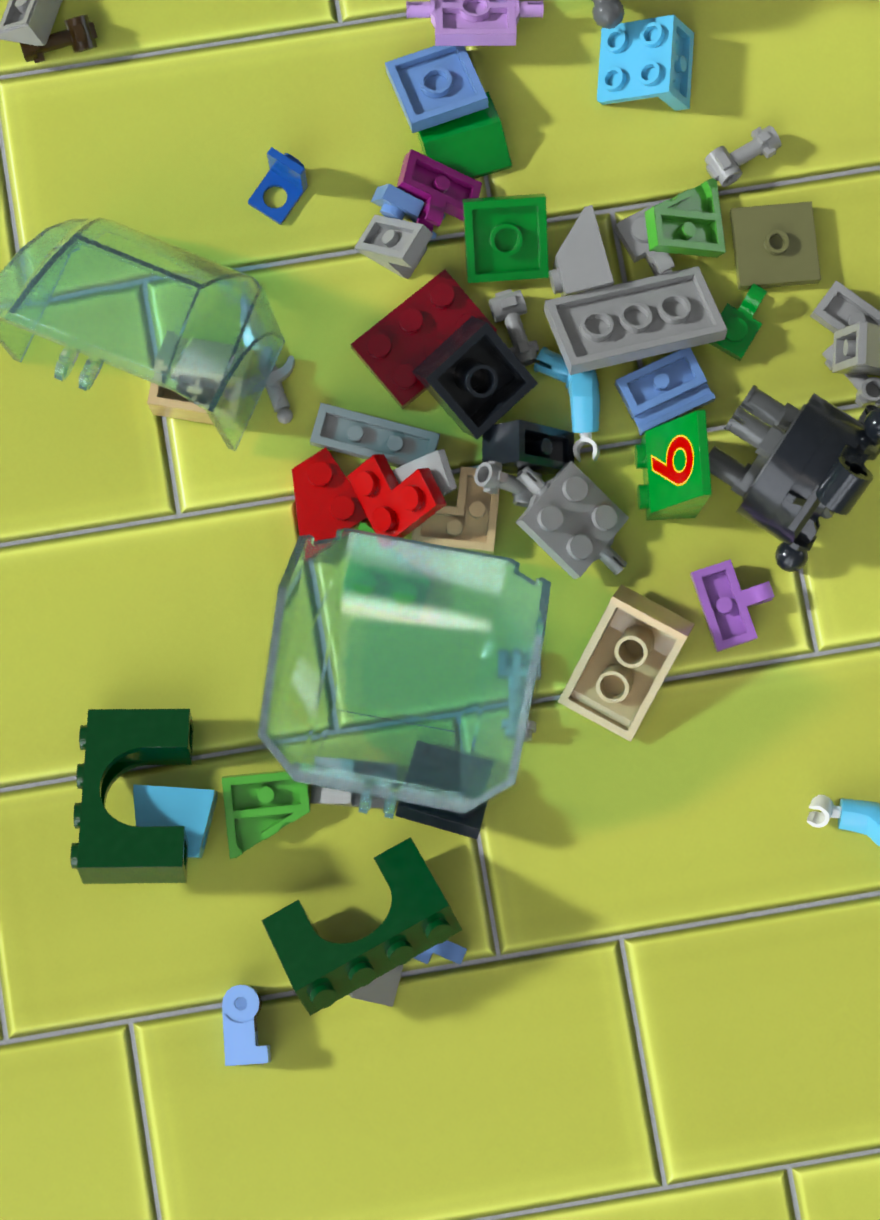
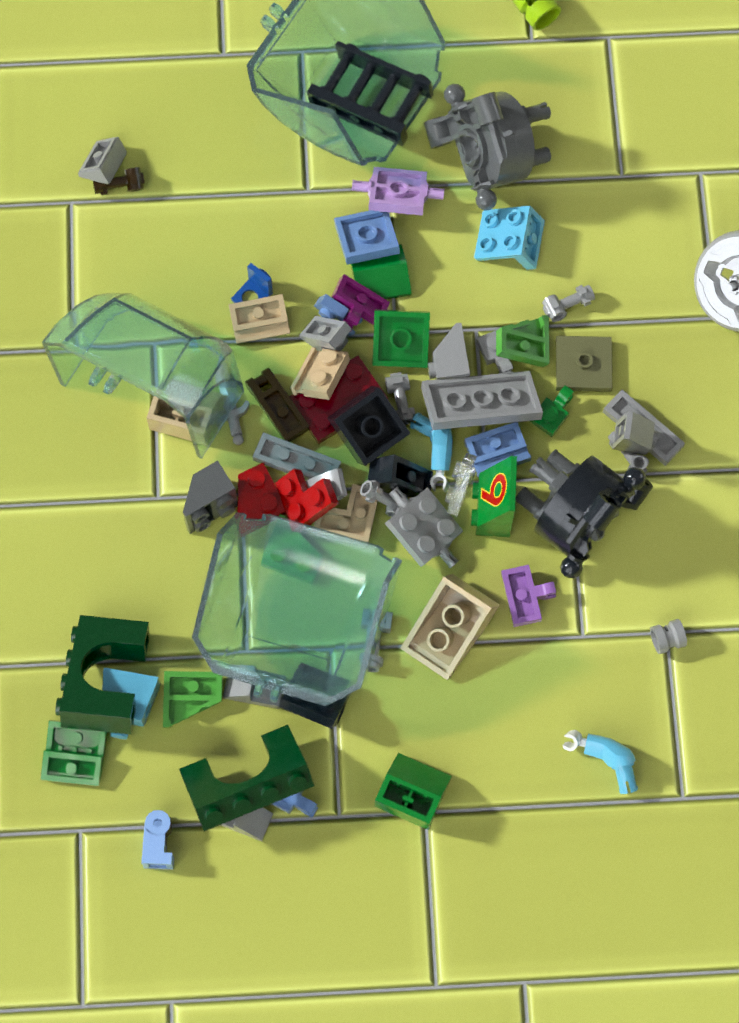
camera: 10 degrees right, 10 degrees down
none -> green slope [40,720,107,786]
none -> dark grey slope [183,460,238,534]
none -> tan plate [228,294,290,344]
none -> dark brown plate [245,368,310,442]
none -> tan plate [290,347,350,400]
none -> green slope [375,753,452,830]
none -> clear plate [445,453,477,516]

